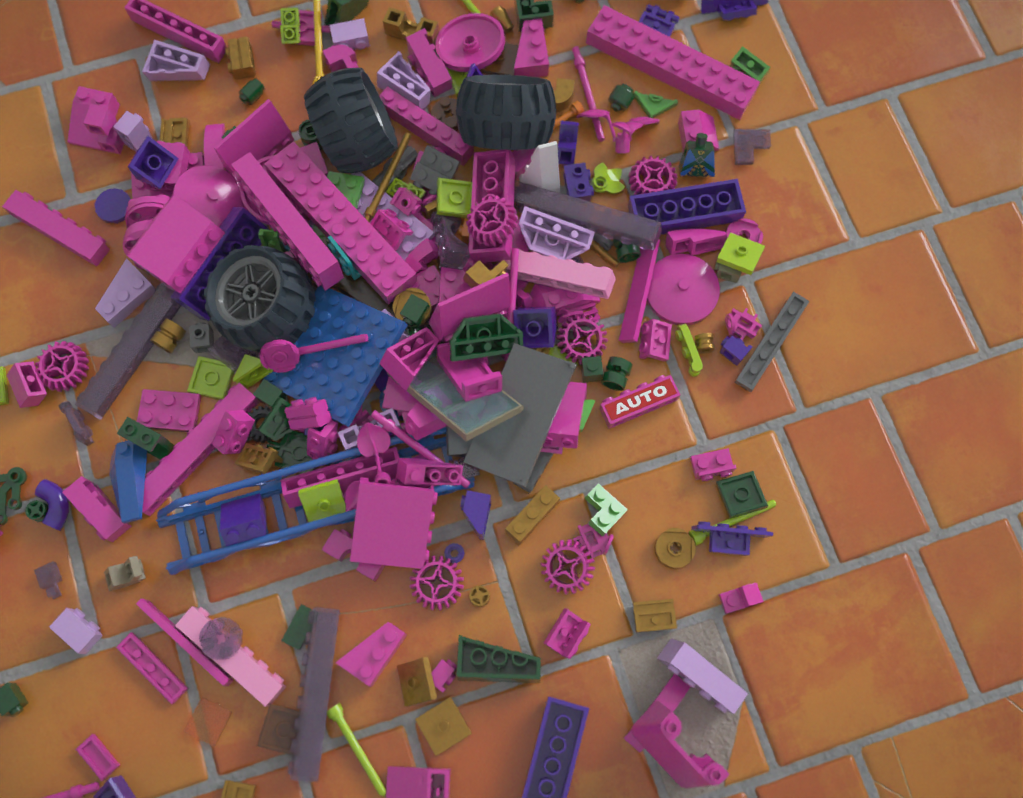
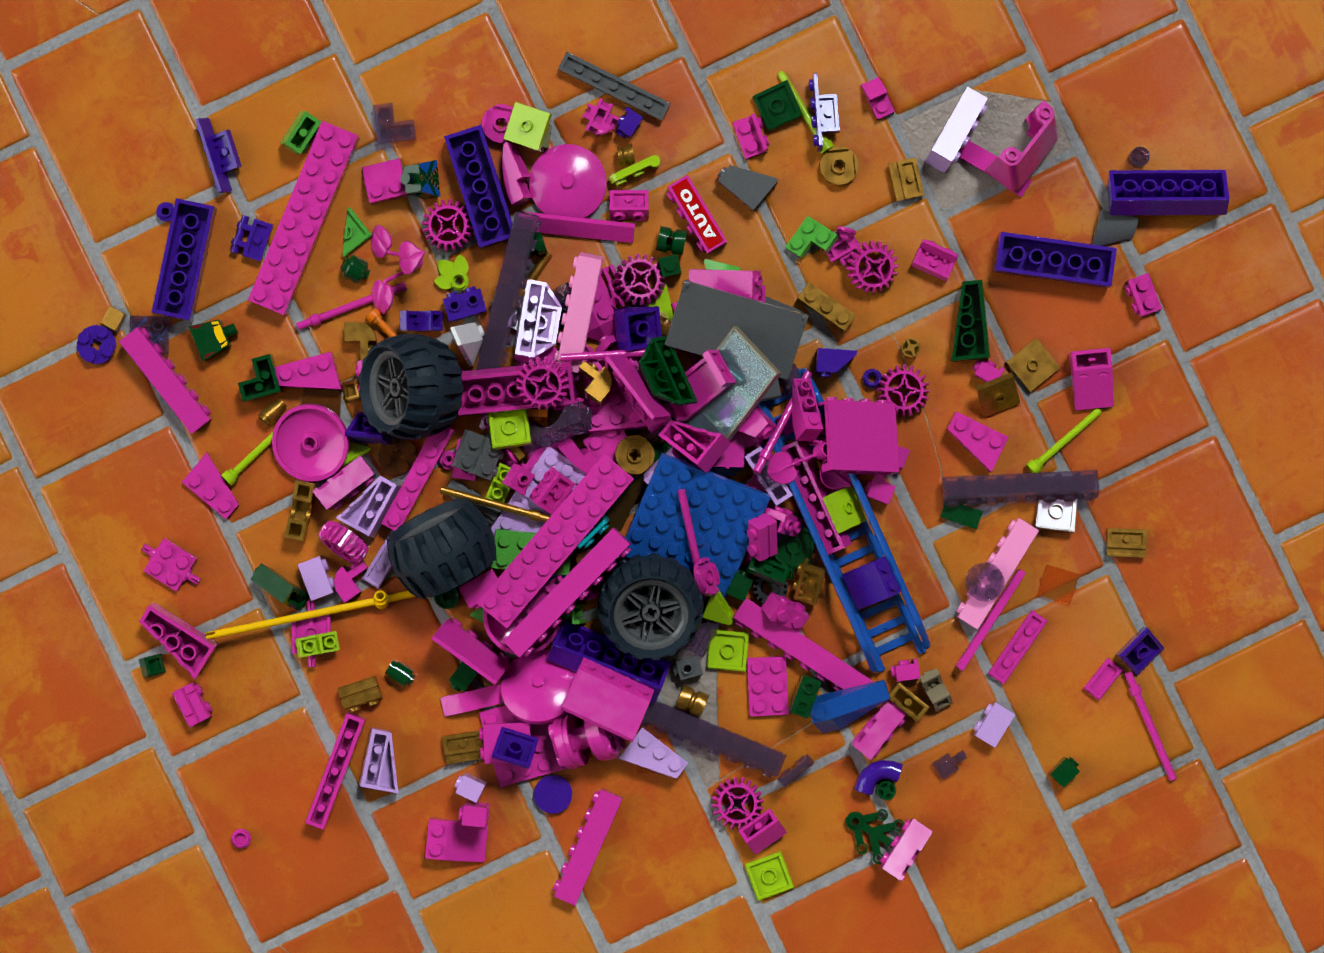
camera: 95 degrees left, 15 degrees up
dark green brick [400,294,430,327] -> none
none -> dark pink gear [318,521,368,564]
none -> dark grey slope [717,165,778,211]
none -> pearl gold brick [889,682,929,722]
none -> dark pink brick [890,658,920,682]

